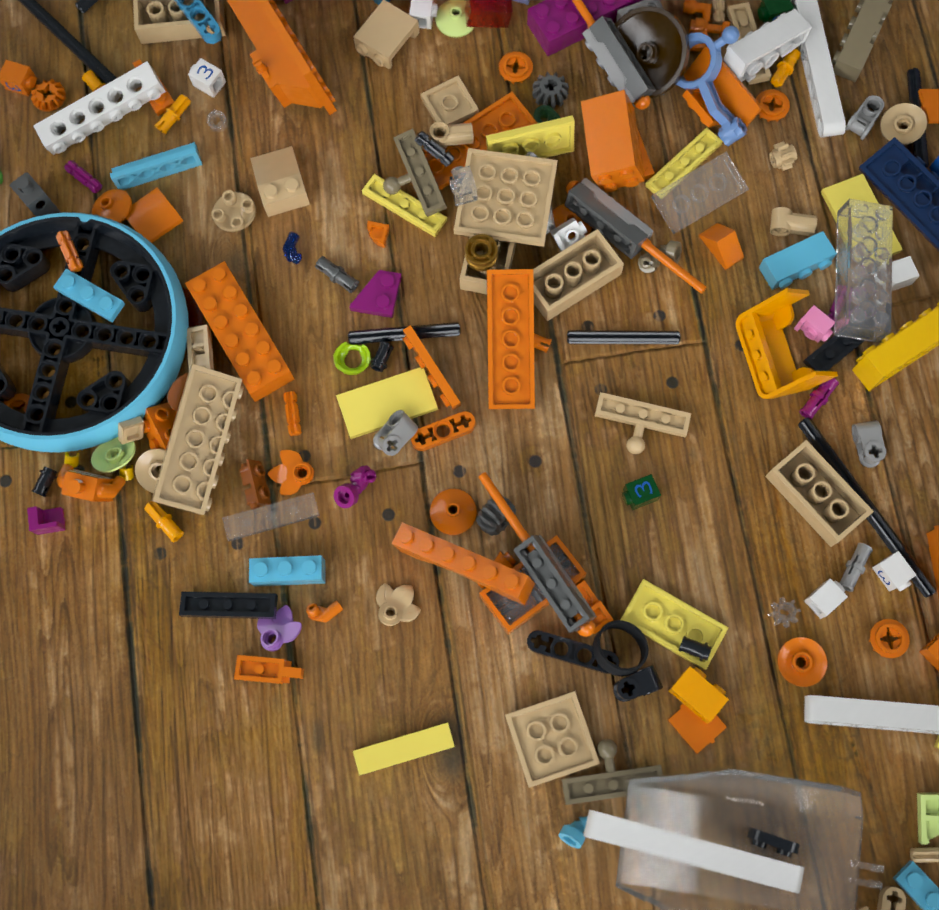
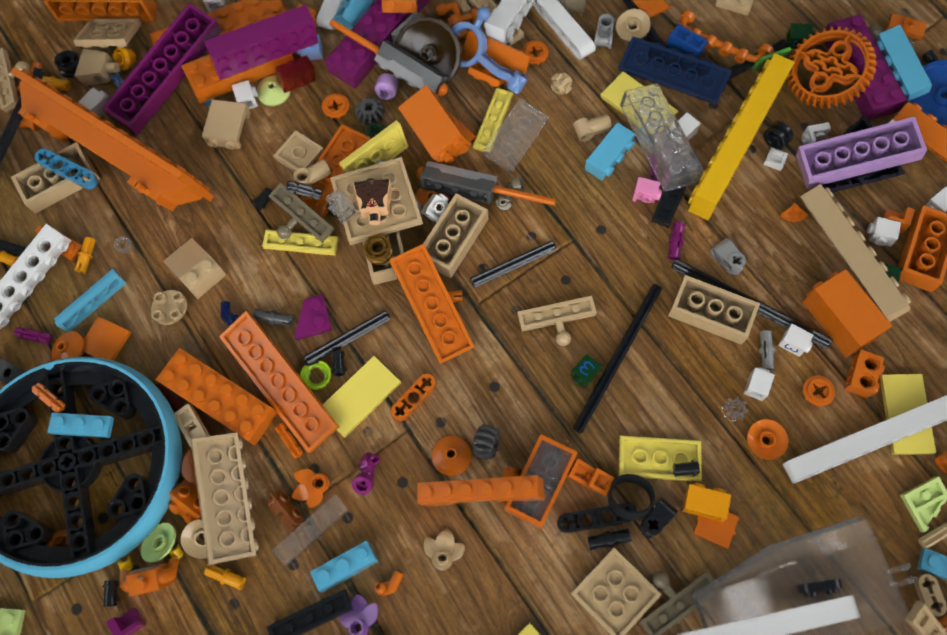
camera: 25 degrees left, 5 degrees down
tan tile [118,416,144,445] -> none
white brick [188,58,226,98] -> none
orange tile [367,221,390,248] -> none
light grey piece [373,410,418,456] -> none
orange plate [402,325,461,410] -> none
dark grey piece [478,472,597,637] -> none
orange slope [699,223,744,270] -> none
light orange windscreen [736,288,838,399] -> none
light orange axle [771,49,801,88] -> none
none -> orange plate [219,311,340,453]
none -> black pin [252,187,272,211]
none -> torso [353,179,392,225]
none -> lavender head [374,73,399,100]
none -> black axle [573,284,662,433]
none -> black pin [587,528,631,550]

